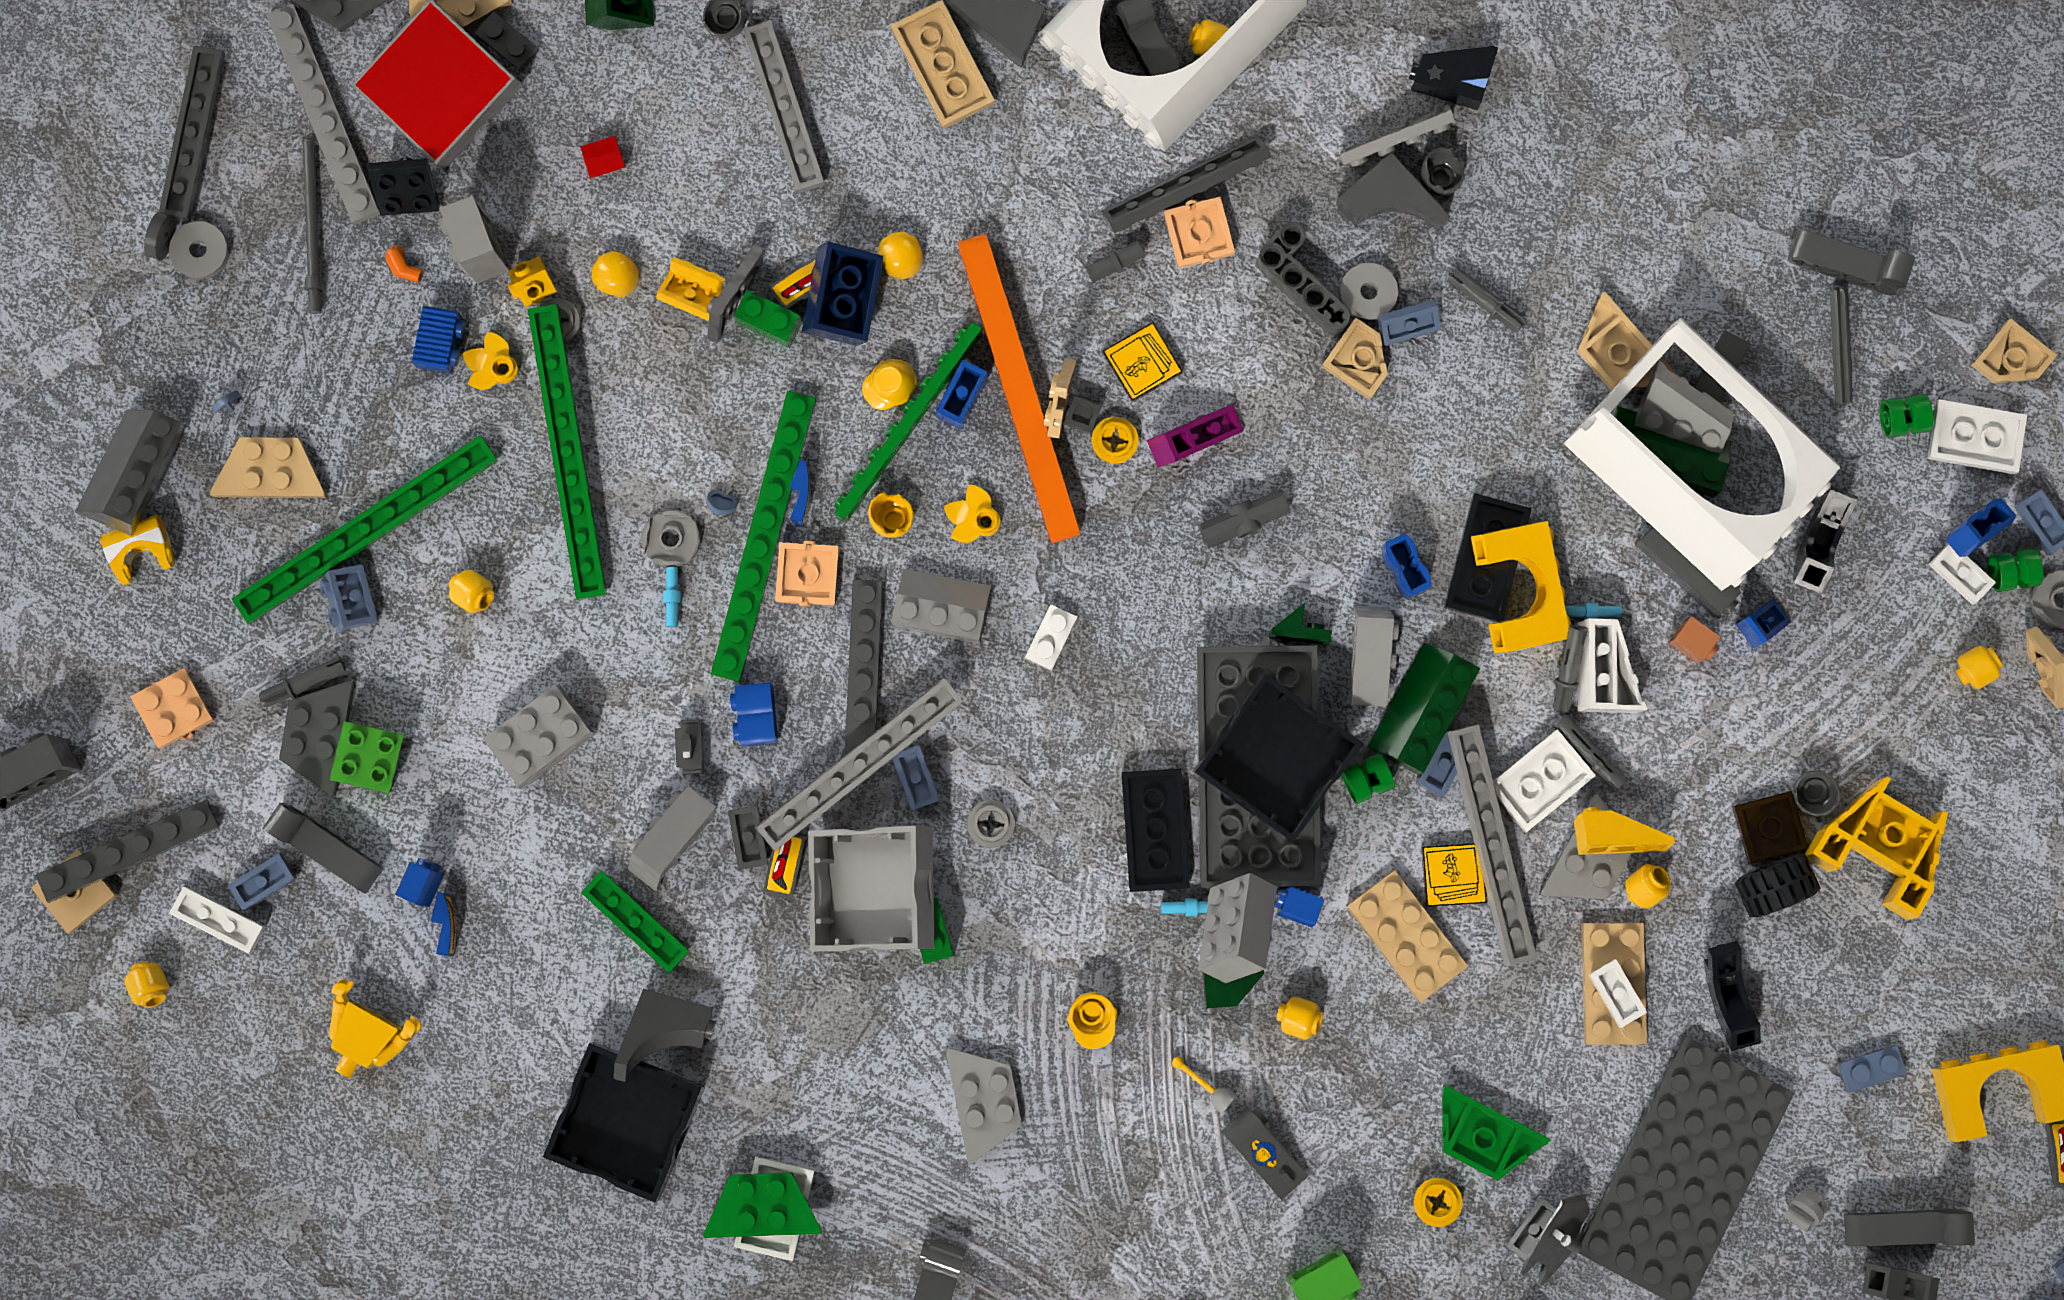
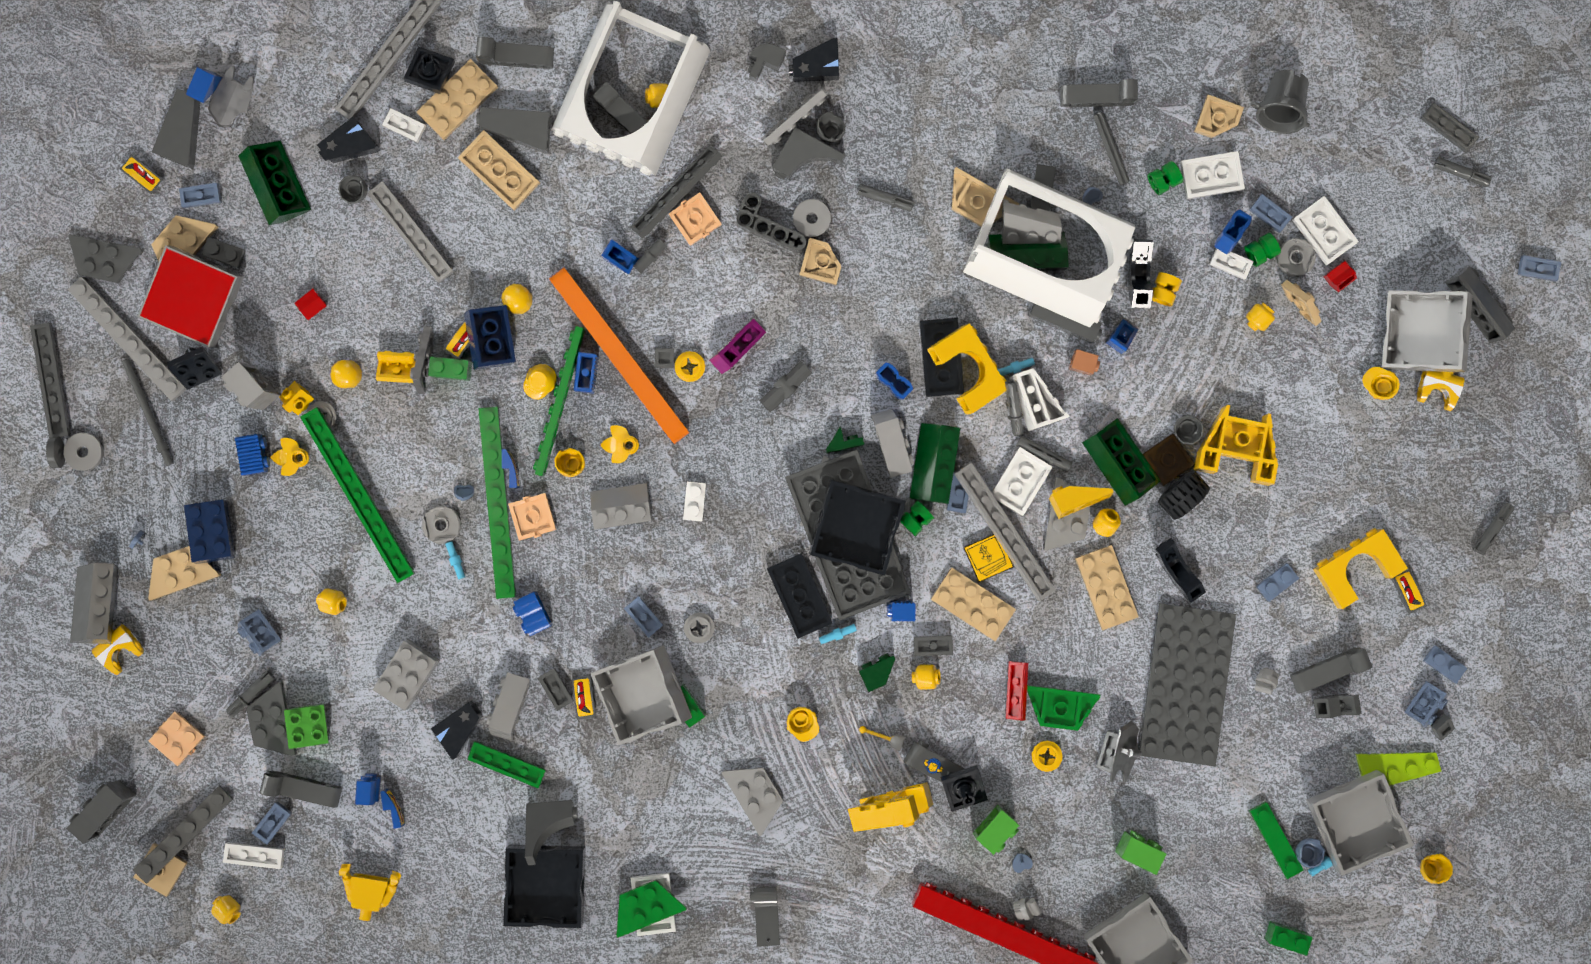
camera: 20 degrees left, 5 degrees up
green plate [232,435,498,624] -> none
orange arm [385,245,423,283] -> none
dark grey piece [675,719,704,775] -> none
light grey plate [756,678,964,851] -> none
dark grey plate [844,580,883,756] -> none
tan wing [1043,358,1077,439] -> none
yellow tile [1102,322,1183,403] -> none
light grey brick [1198,873,1277,983] -> none
sand blue plate [1378,300,1441,346] -> none
white plate [1588,959,1647,1028] -> none
none -> dark blue brick [184,499,235,564]
none -> black slope [431,700,482,760]
none -> blue slope [601,239,639,275]
none -> dark grey brick [748,44,786,83]
none -> yellow wedge [848,782,933,832]
none -> dark grey plate [914,635,953,656]
none -> black plate [940,765,988,812]
none -> tile [1006,661,1029,721]
none -> dark green slope [1082,418,1161,506]
none -> sand blue piece [1083,187,1103,205]
none -> yellow wheel [1152,272,1182,307]

